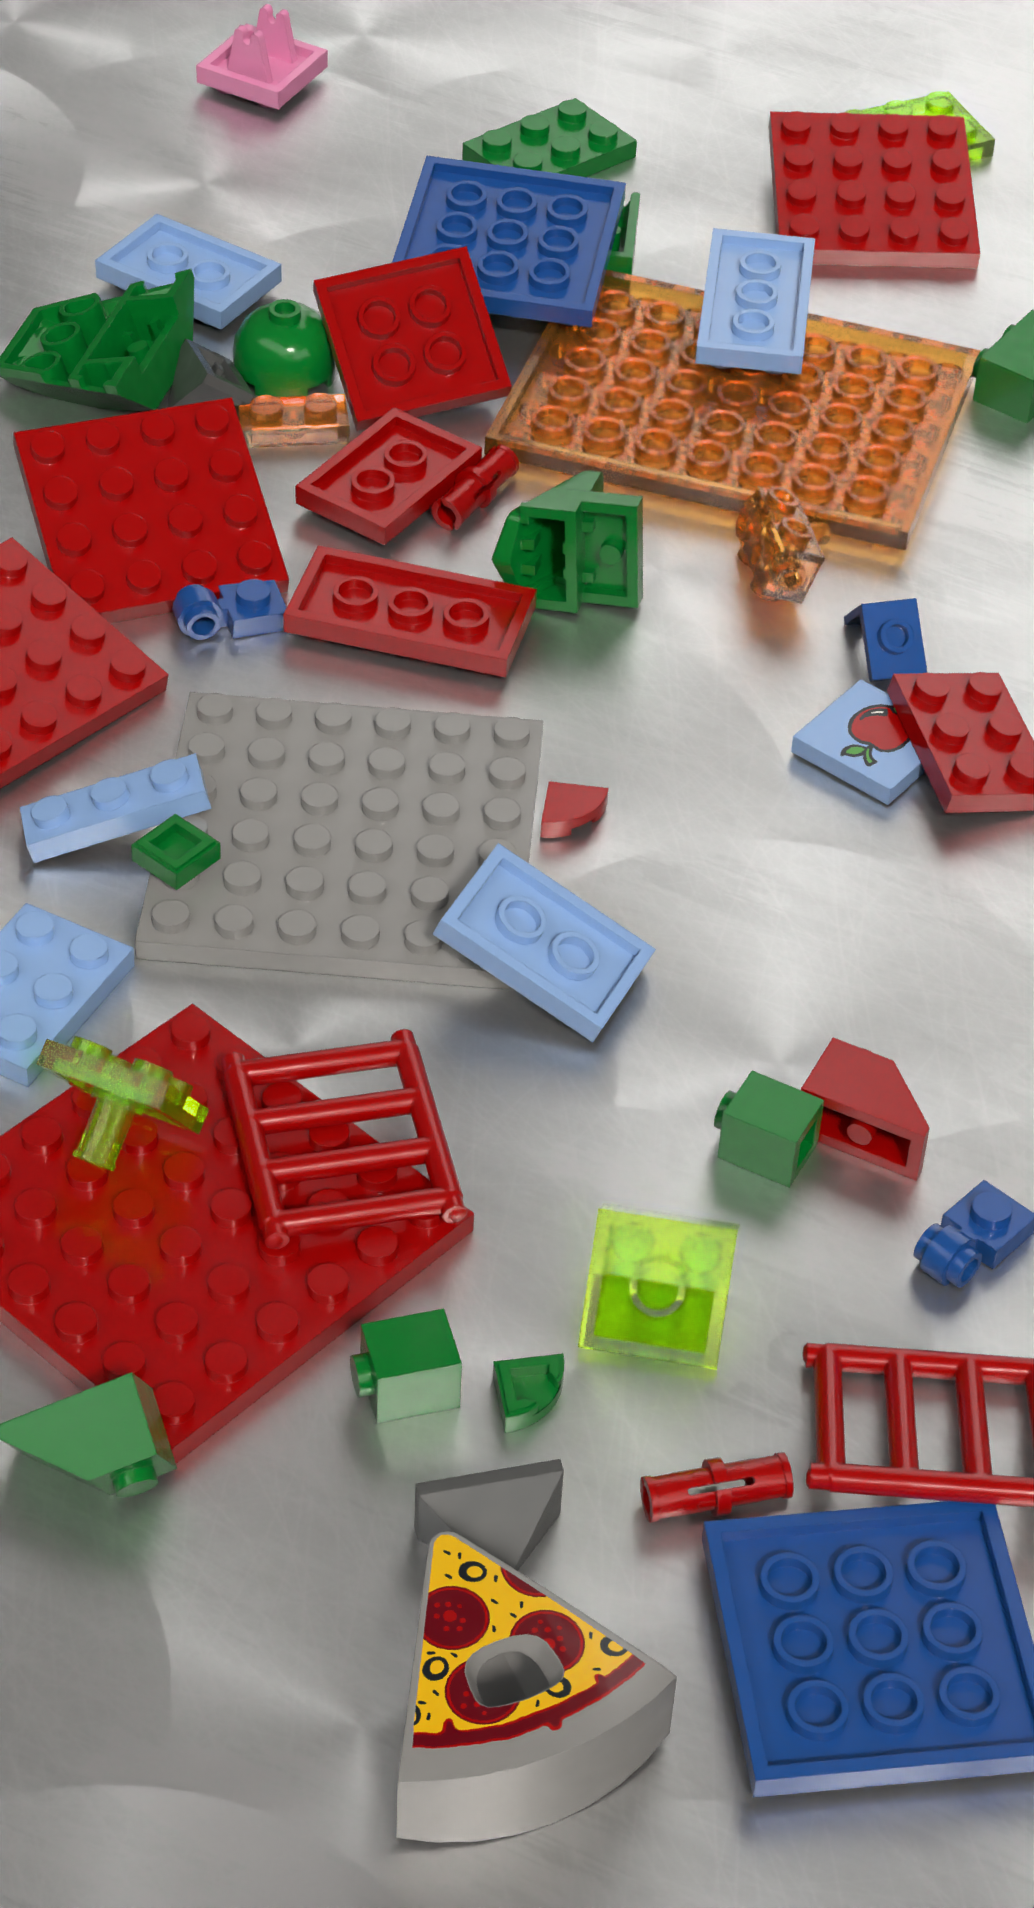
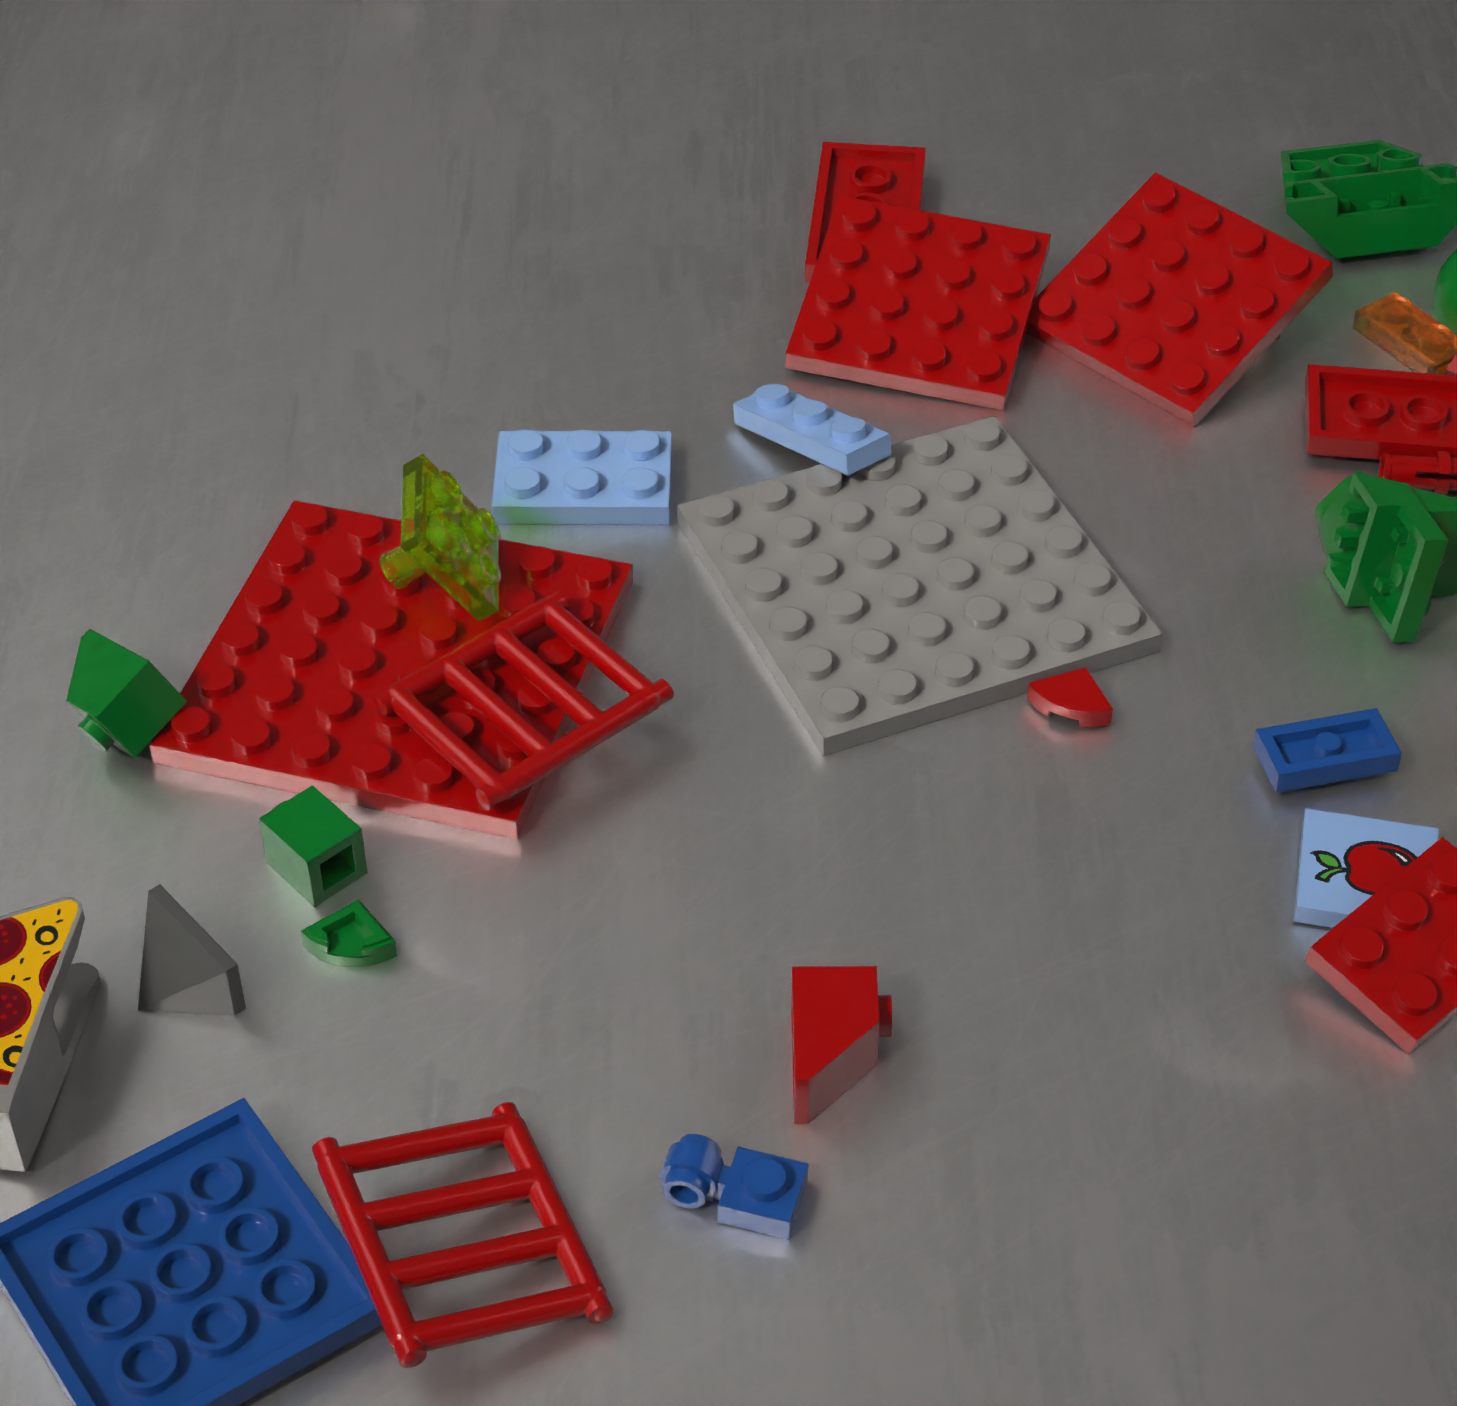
camera: 65 degrees right, 0 degrees up
green tile [131,813,221,890] -> none
dark grey slope [167,338,254,408] -> none
blue plate [172,579,287,640] -> none
red plate [283,545,537,677] -> none
light blue plate [433,843,656,1043] -> none
clear neon green slope [578,1203,740,1370] -> none
red pin [640,1452,794,1523] -> none
green brick [714,1070,824,1188] -> none
none -> blue plate [1253,708,1402,793]

